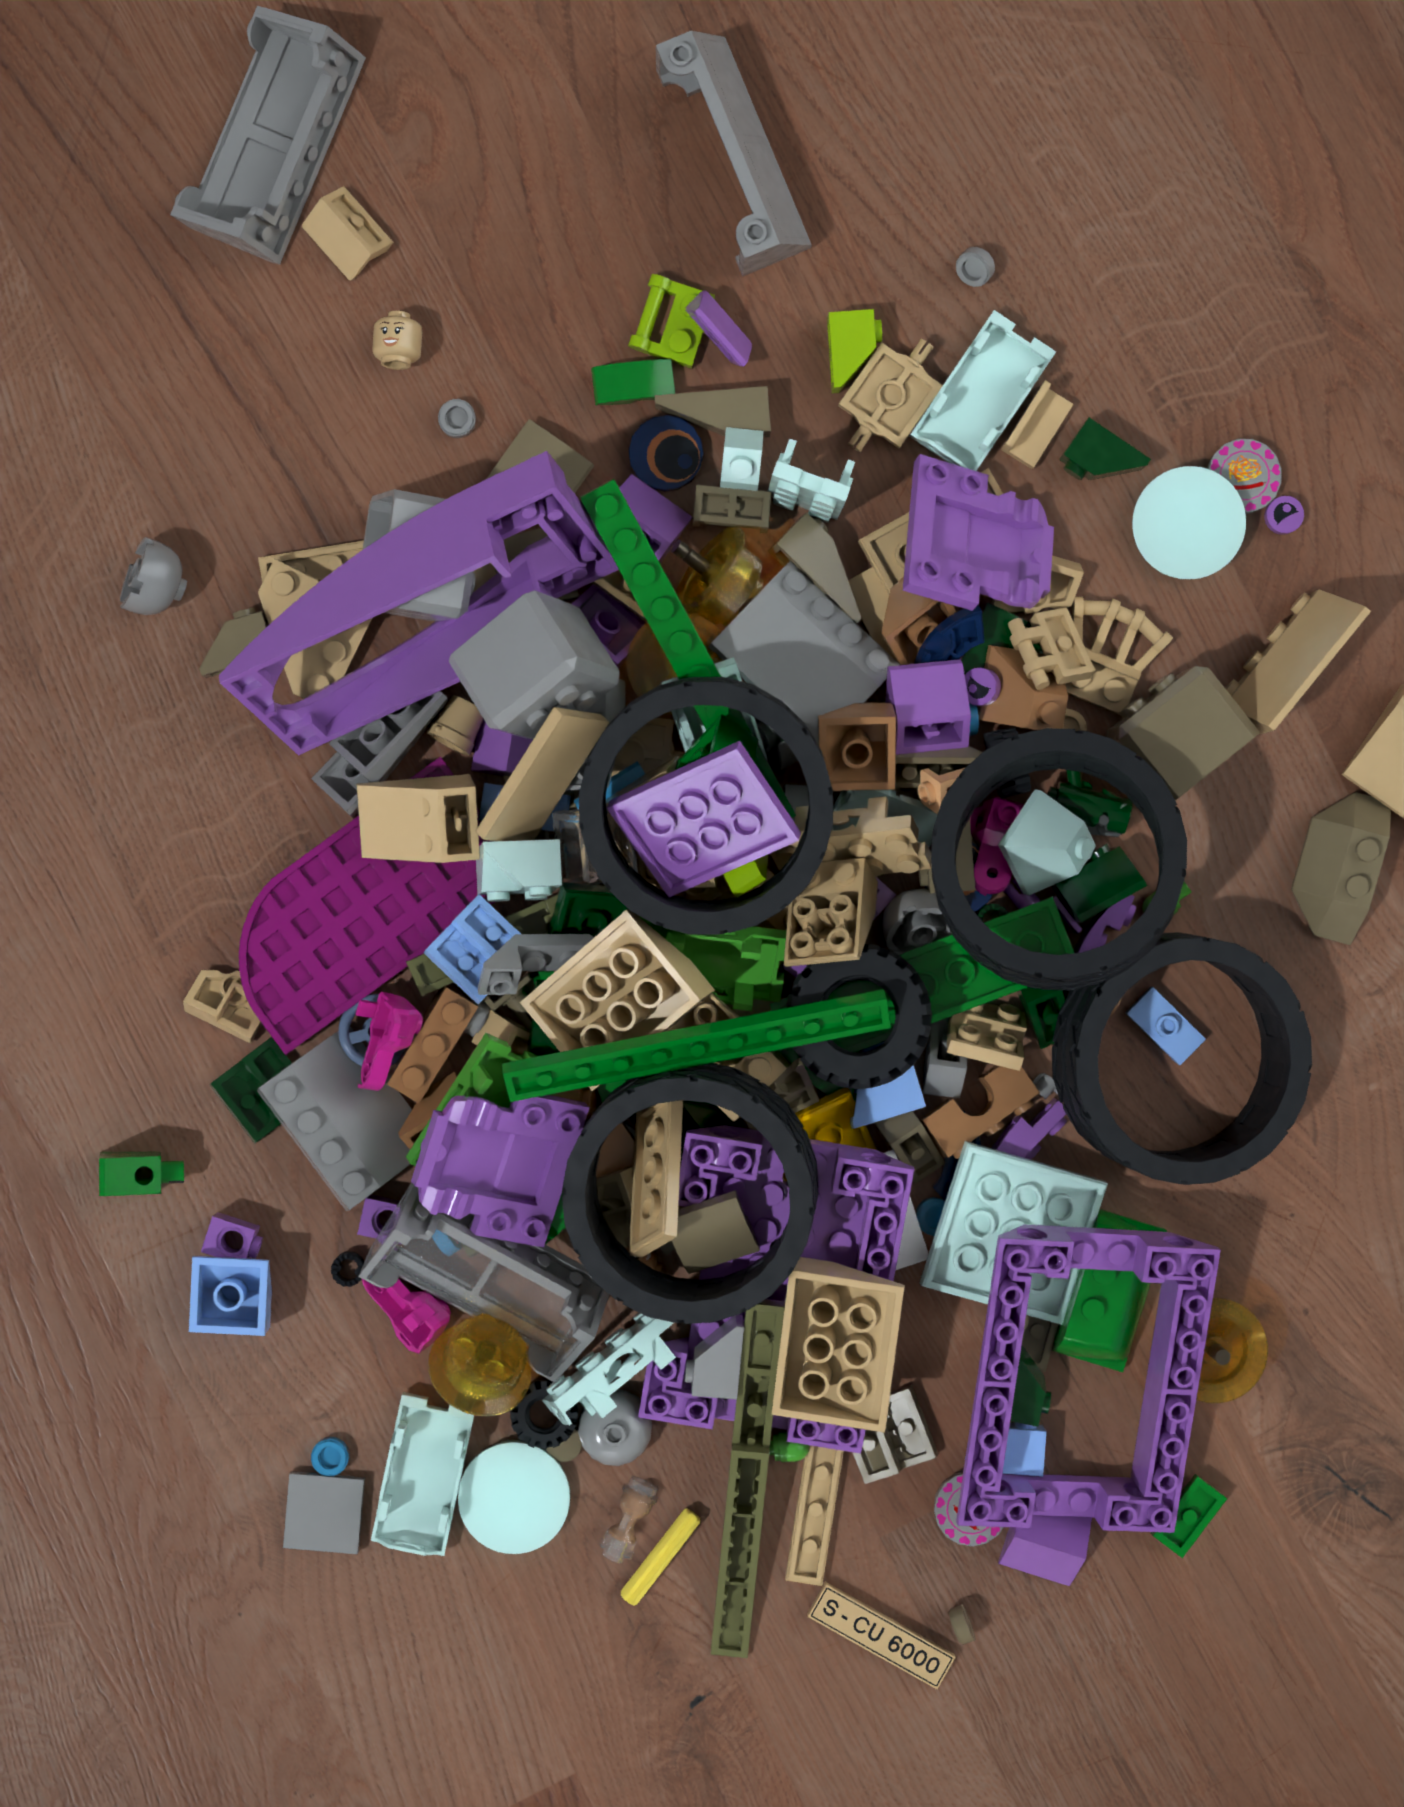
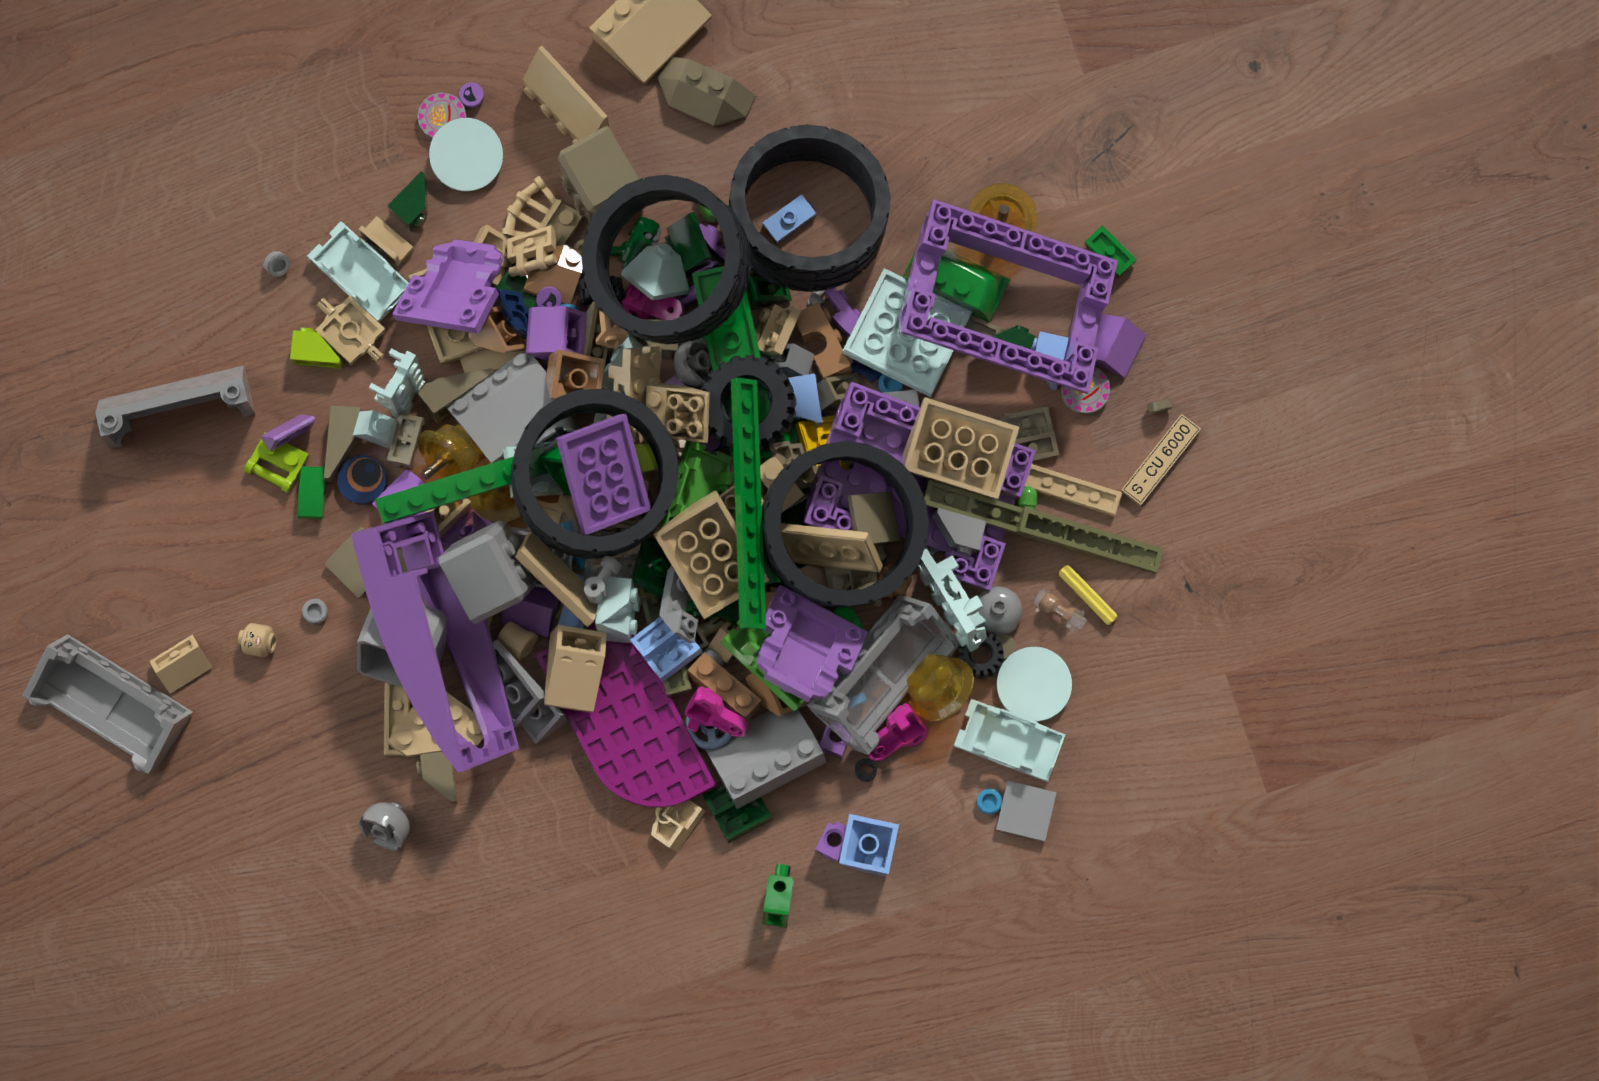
camera: 80 degrees left, 10 degrees down
none -> light grey leg [584,556,622,604]

